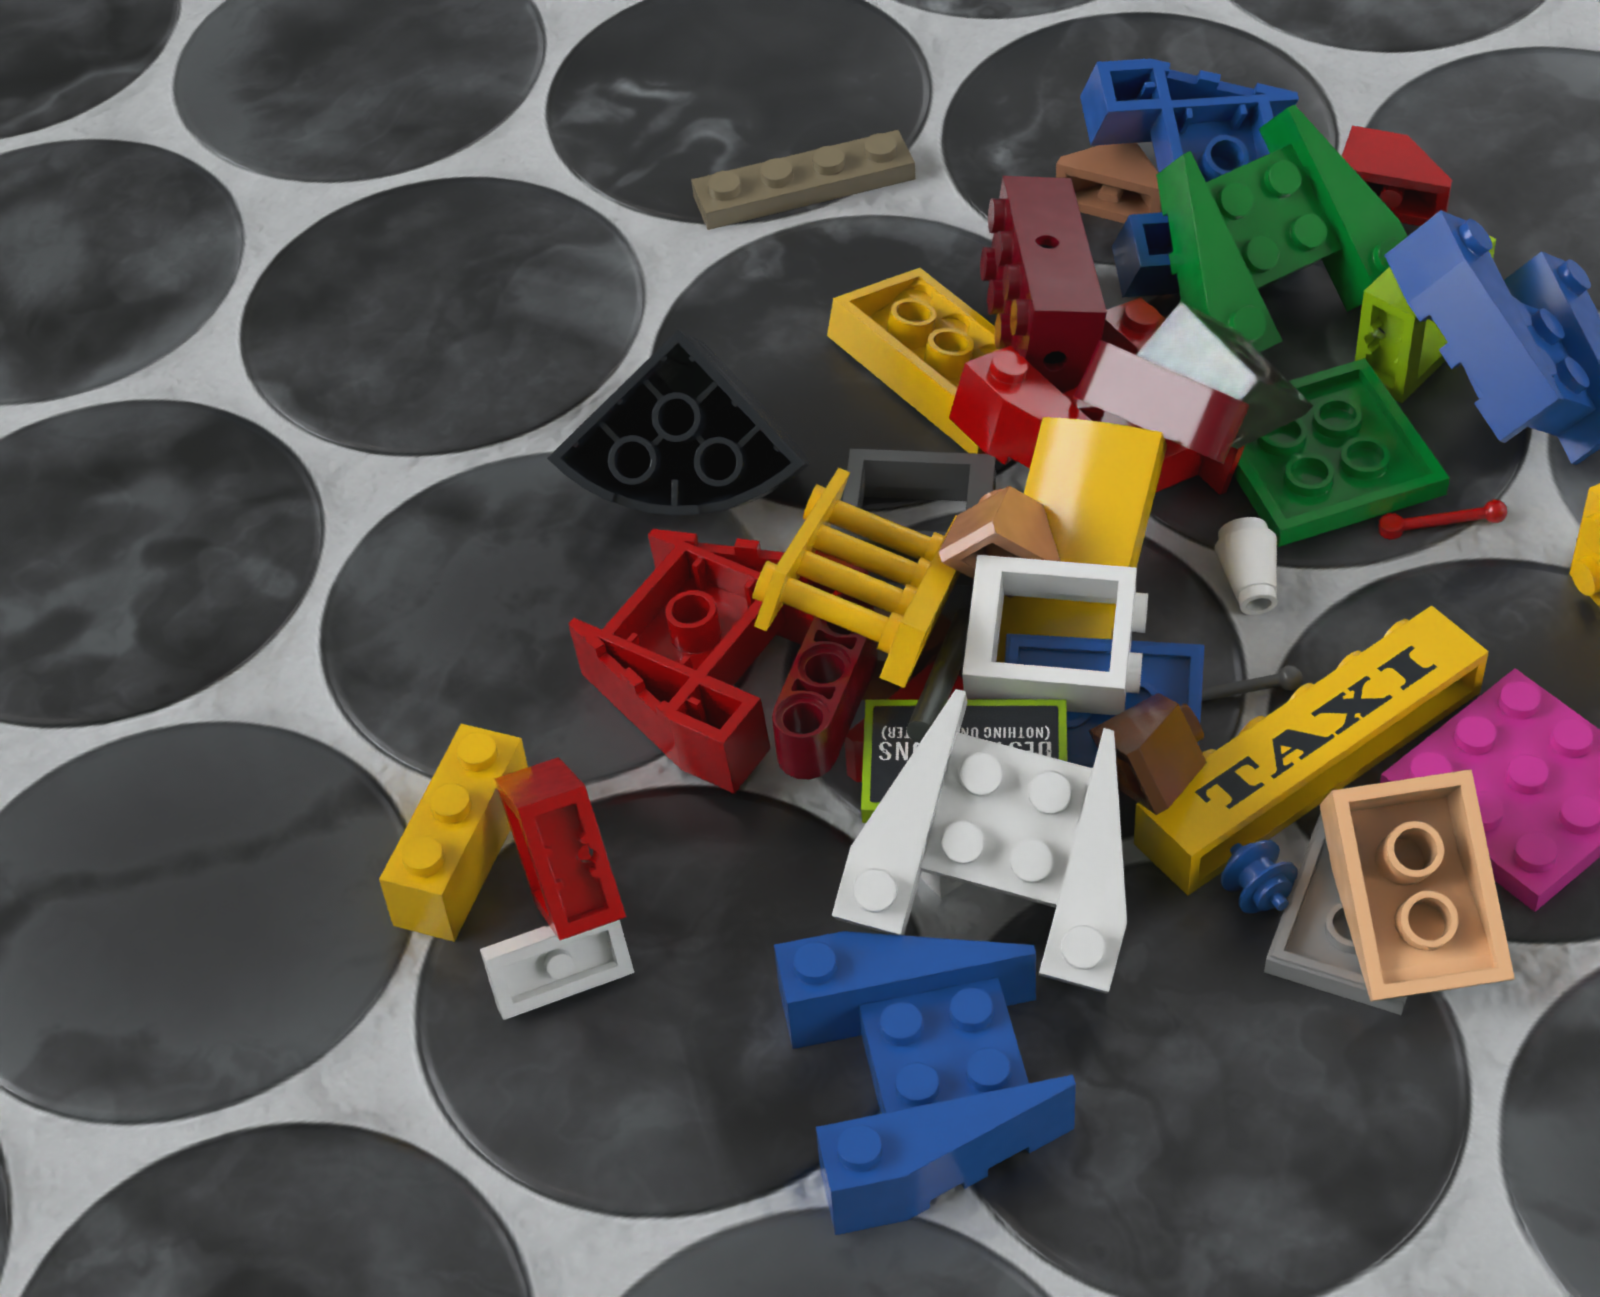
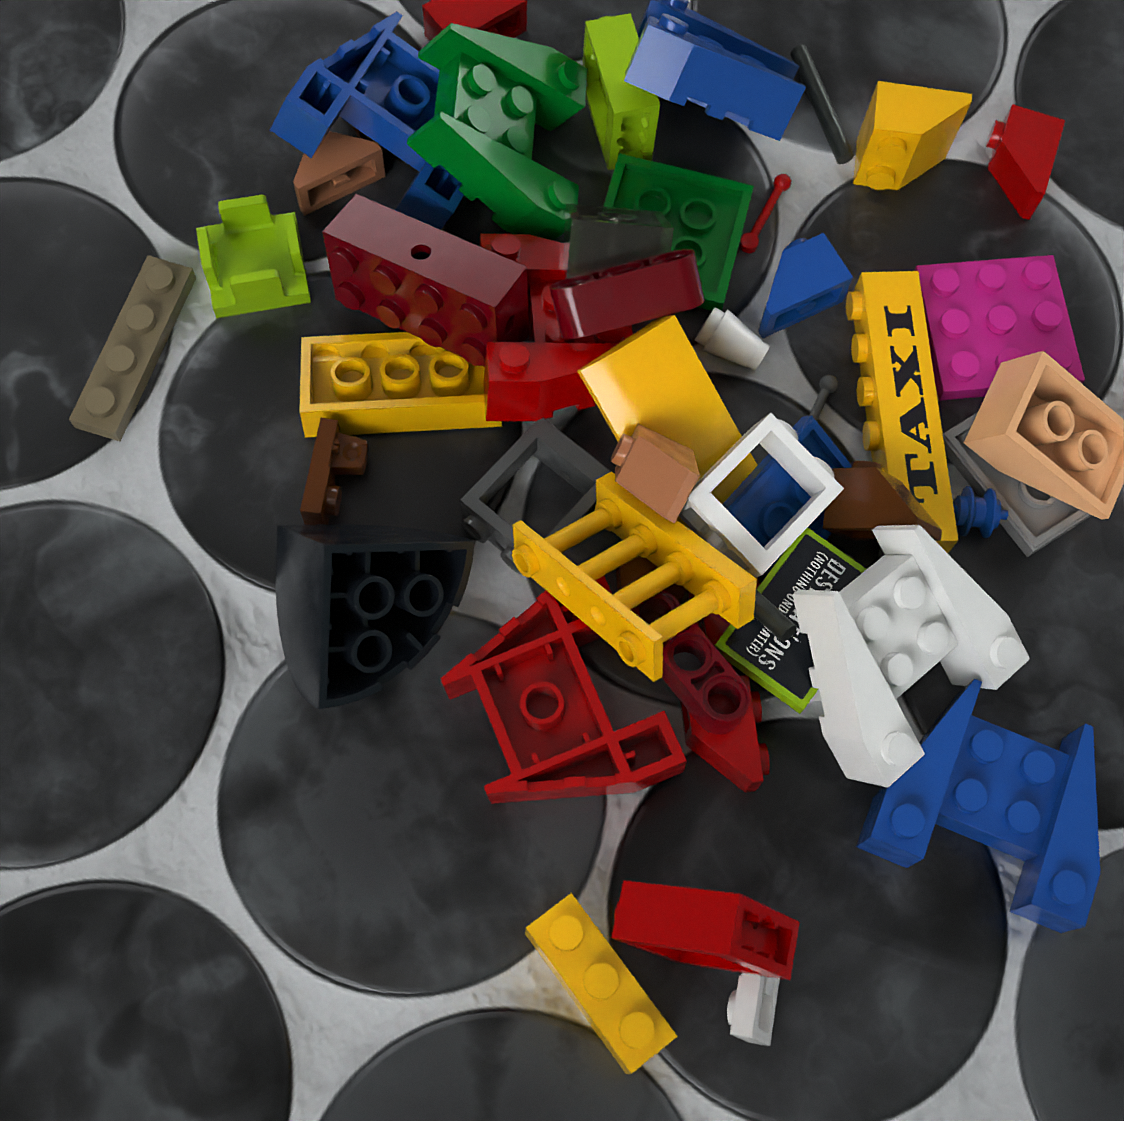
camera: 65 degrees left, 20 degrees up
none -> lime panel [196,195,311,318]
none -> reddish brown hinge [300,418,369,525]
none -> red slope [680,675,770,792]
none -> blue slope [758,233,853,339]

